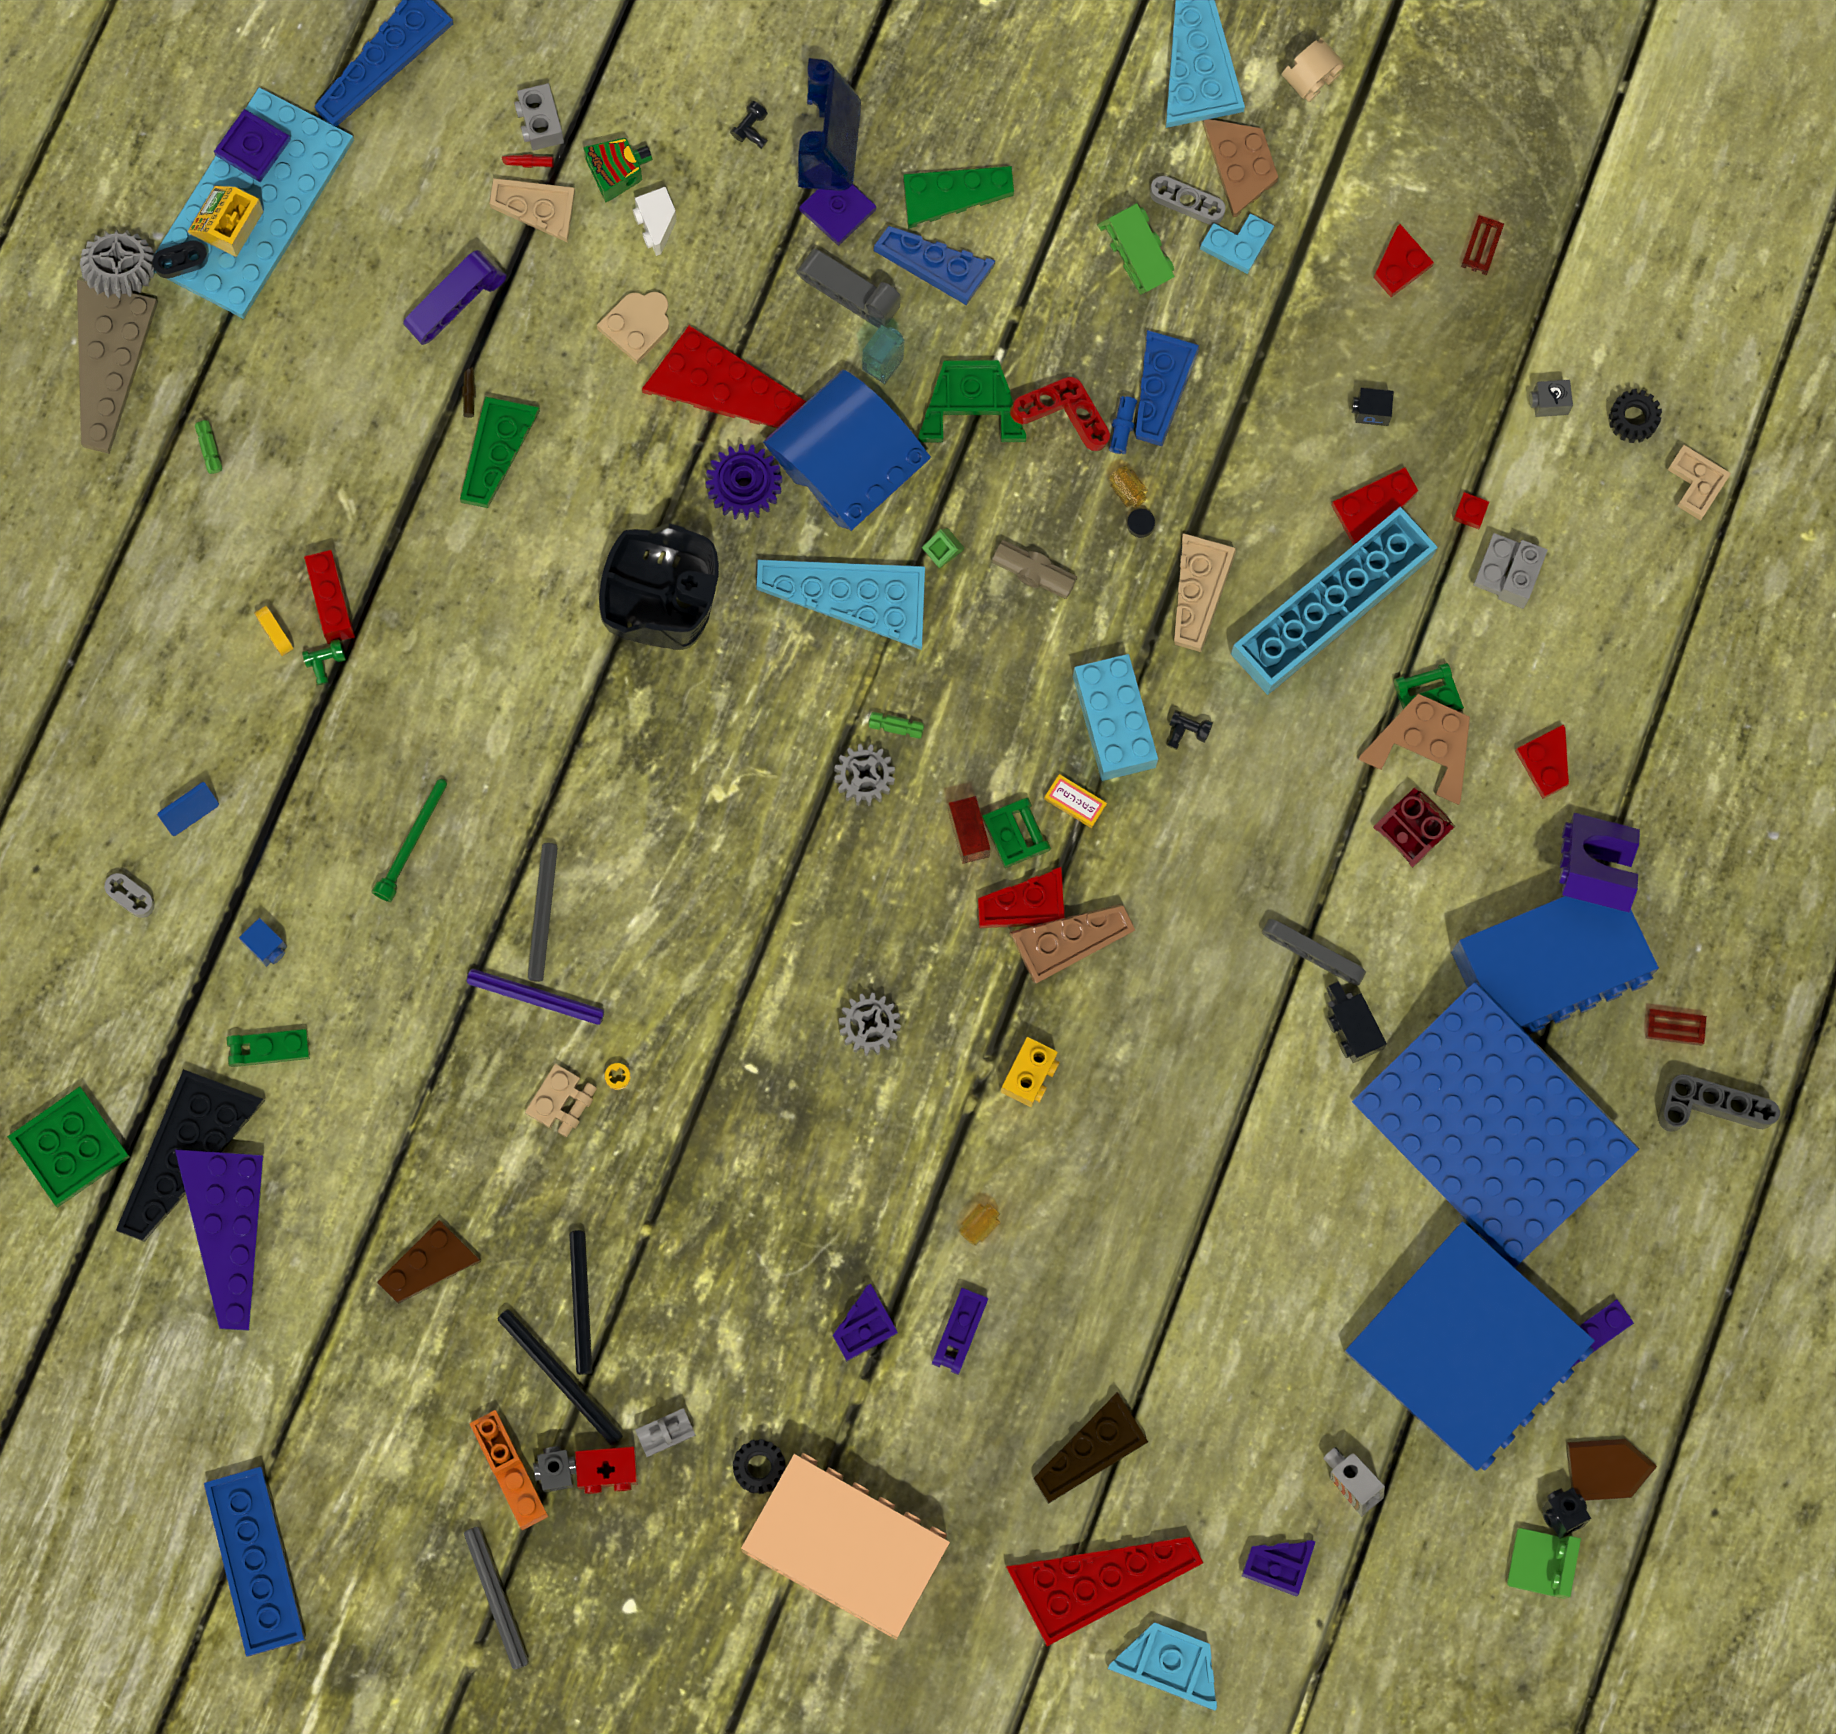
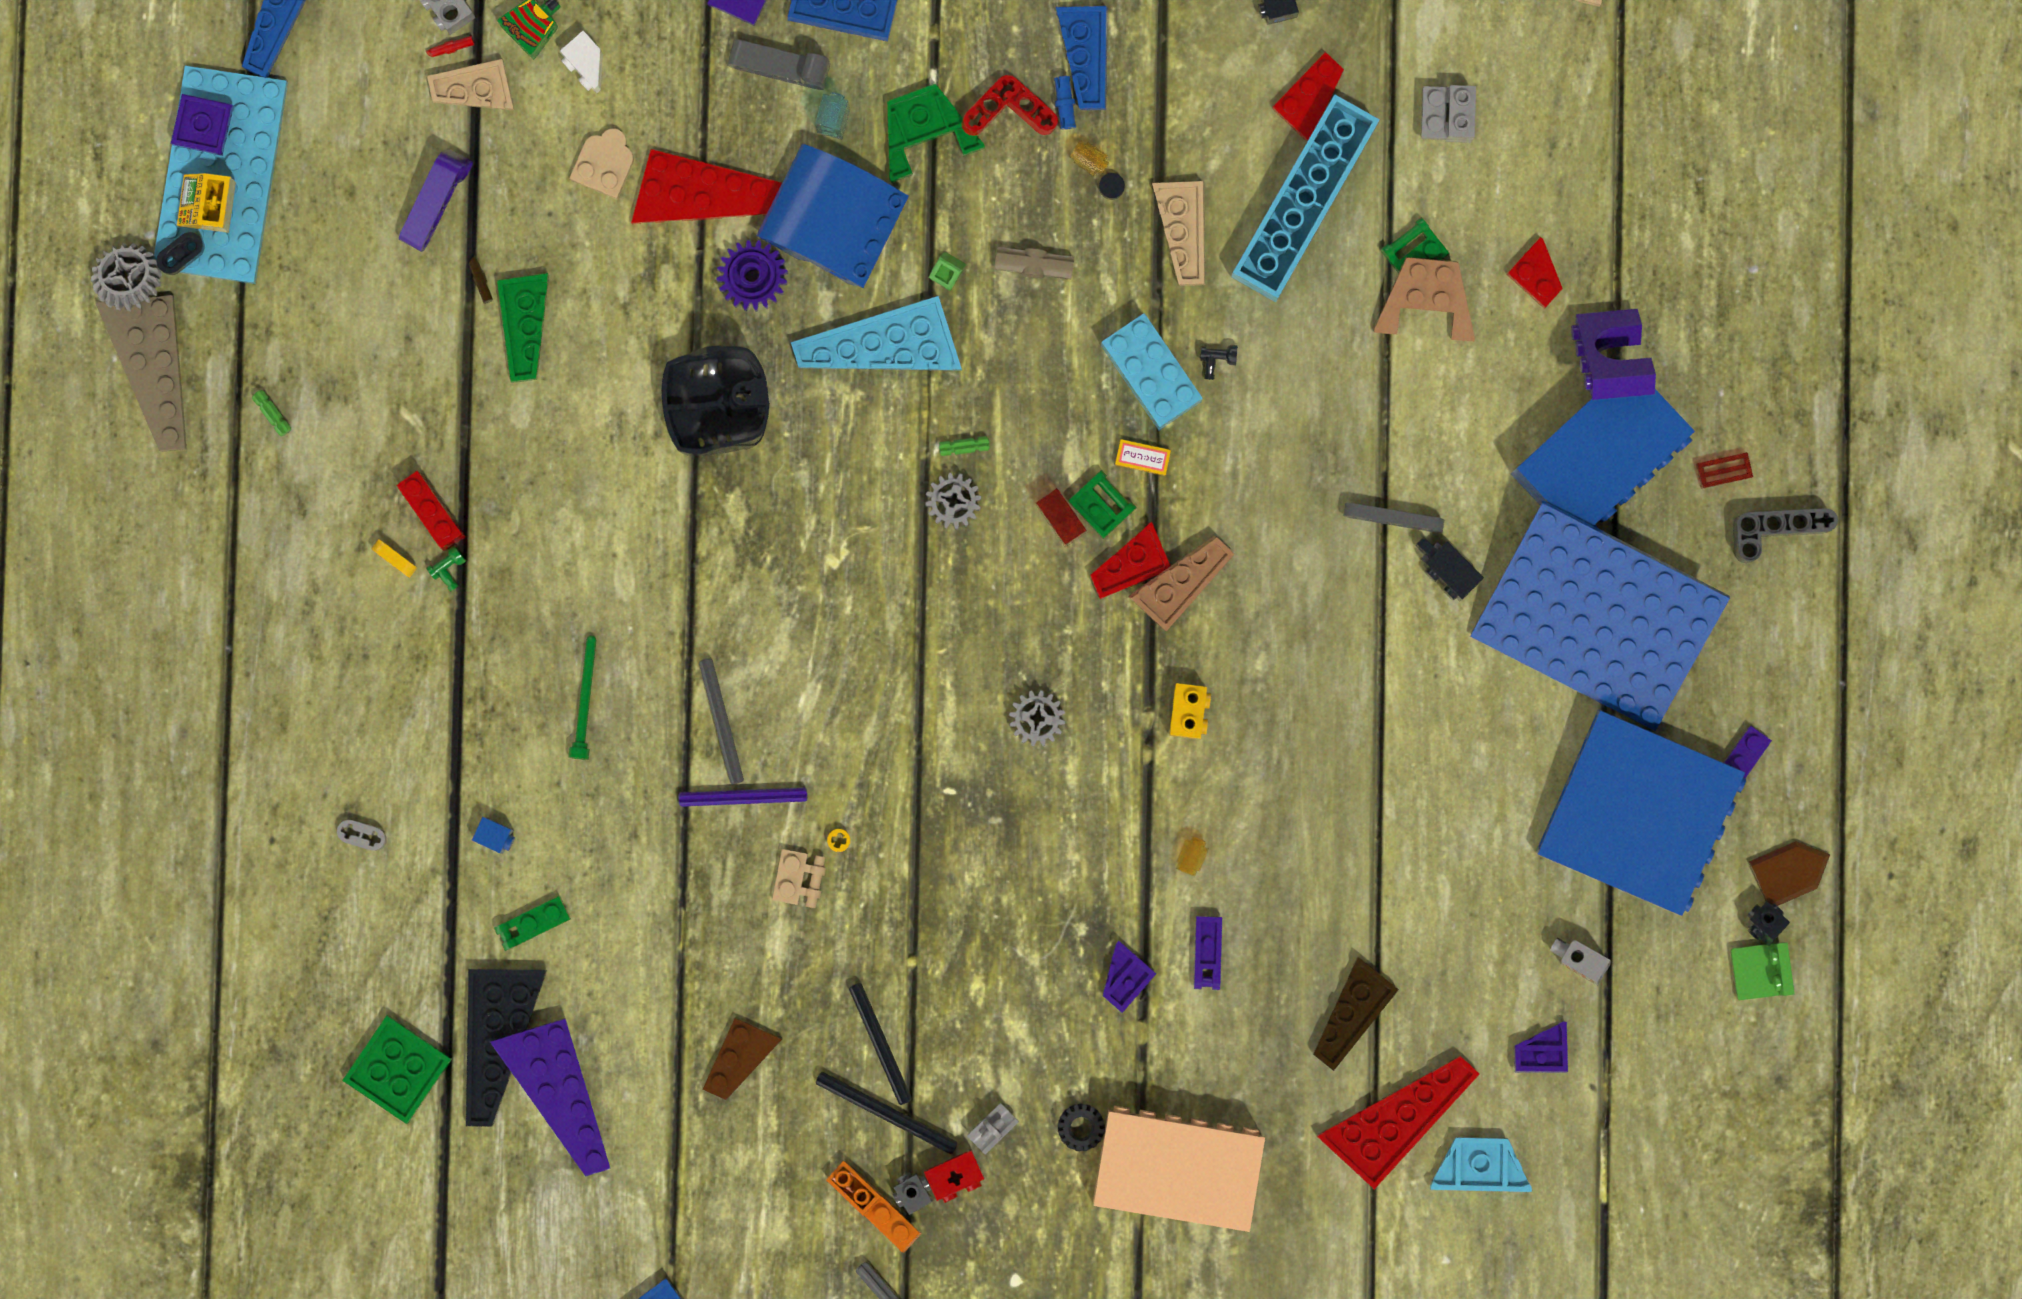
camera: 15 degrees left, 10 degrees up
blue slope [157,782,219,836] -> none
dark red slope [1373,787,1456,868] -> none
red plate [1453,492,1490,530] -> none

